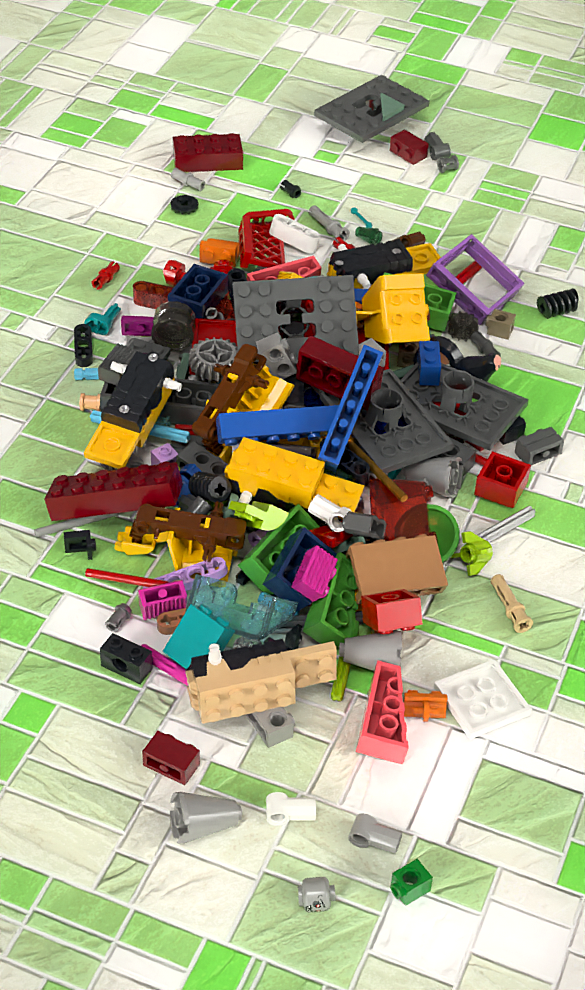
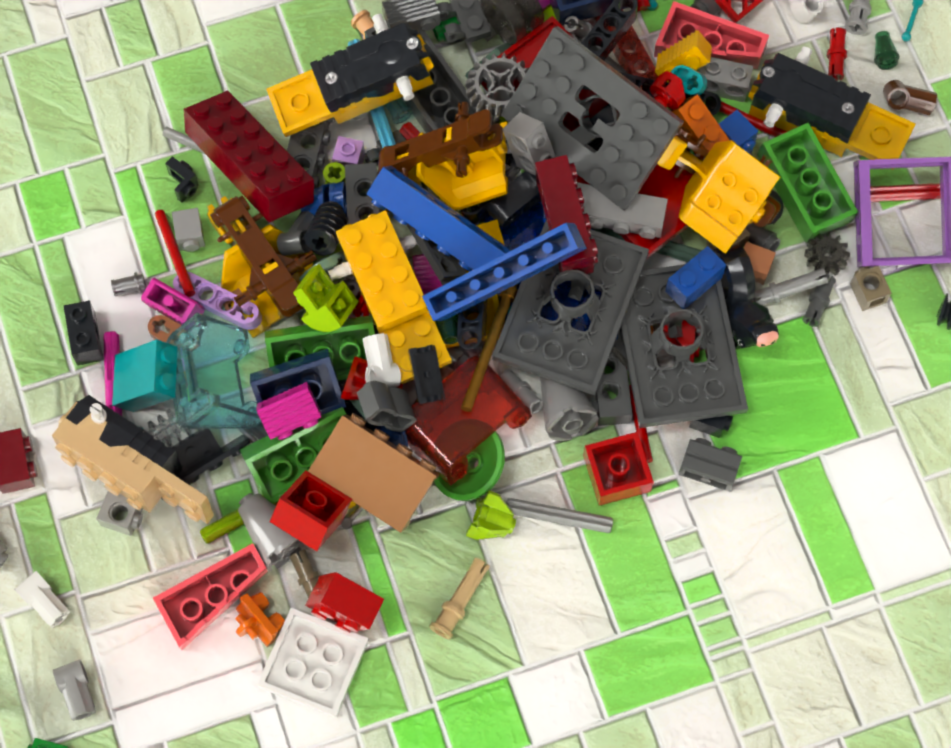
camera: 50 degrees right, 25 degrees up
none -> light grey brick [172,208,205,252]
none -> dark tan pin [289,549,320,598]
none -> red brick [305,572,384,633]
none -> black hinge [408,345,446,405]
none -> light grey pin [754,267,828,305]

